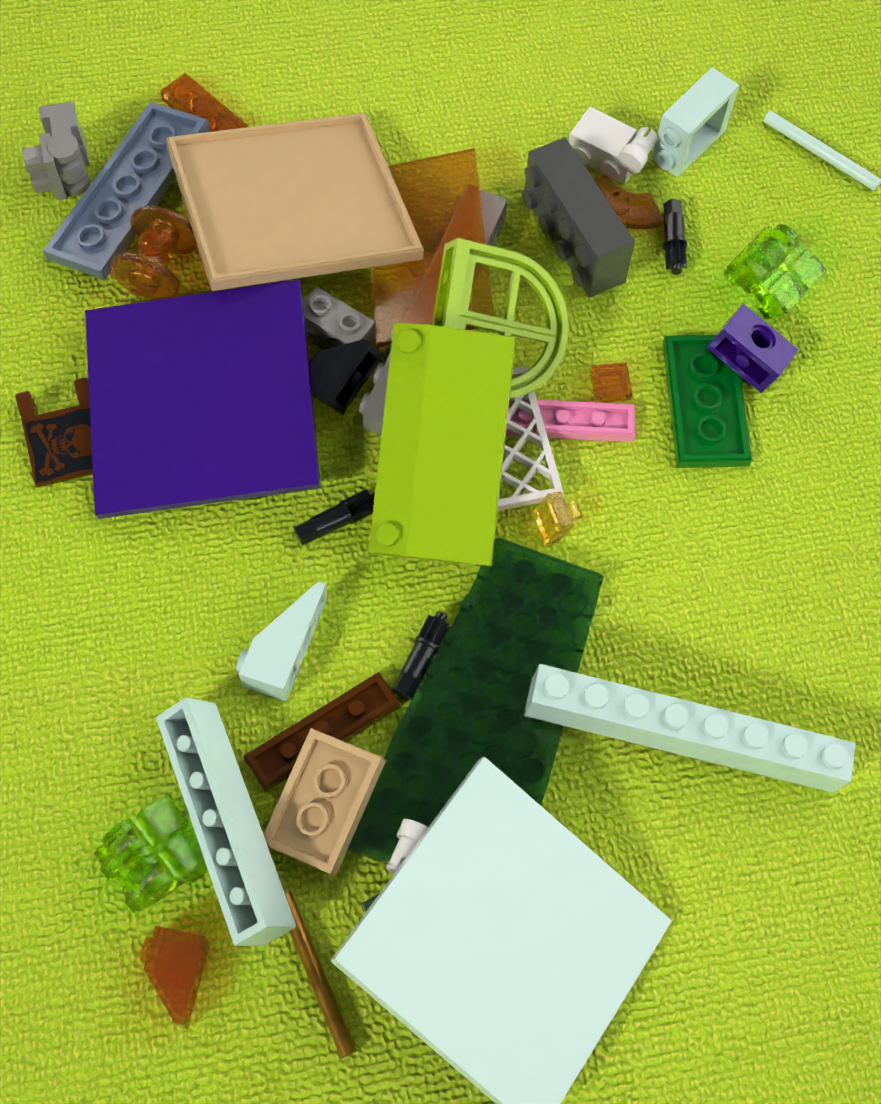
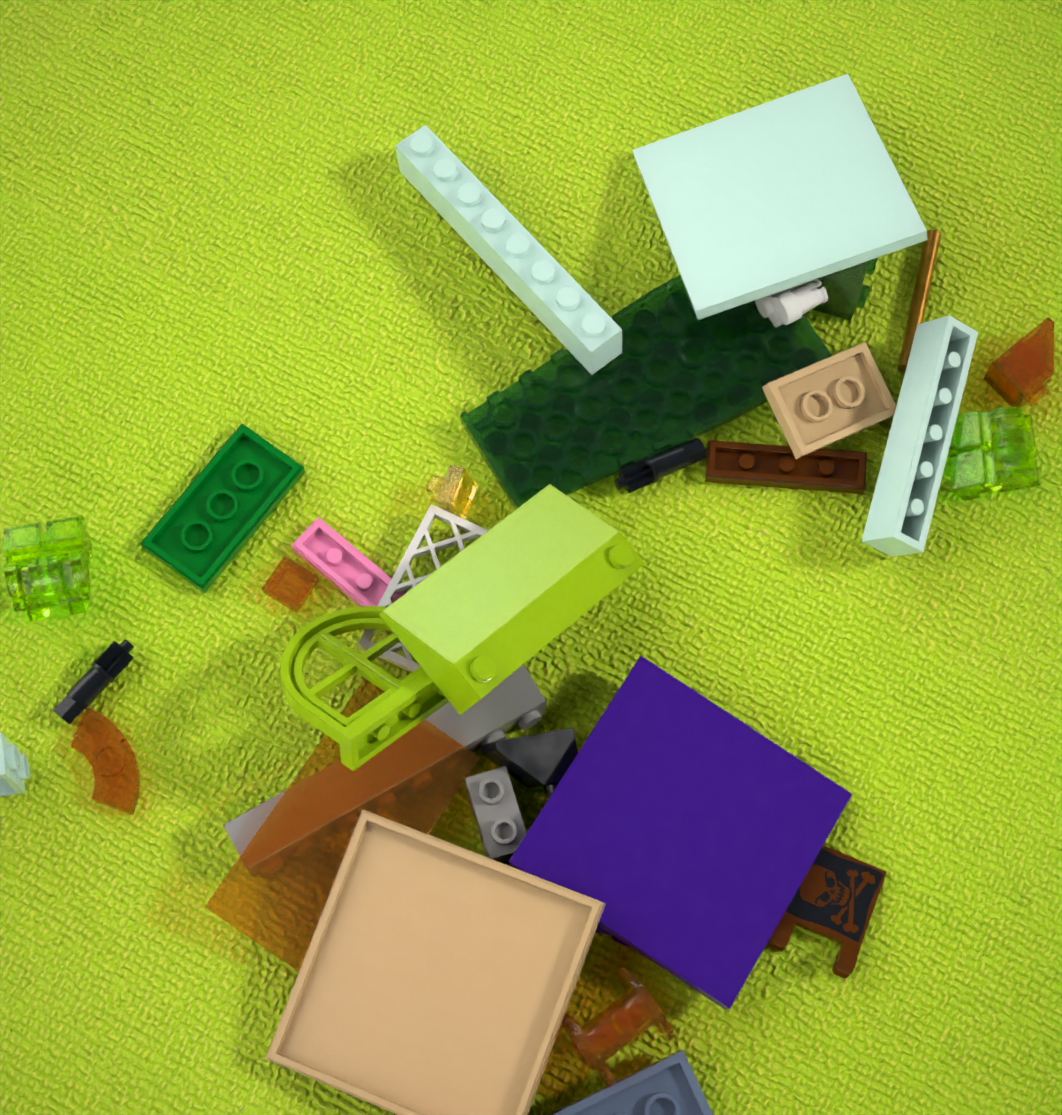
camera: 140 degrees left, 5 degrees up
light aqua slope [236,581,327,702] -> none
black piece [293,489,375,546] -> none
dark grey brick [522,137,635,298] -> none
white hinge [569,107,658,185] -> none
dark purple brick [706,303,799,393] -> none

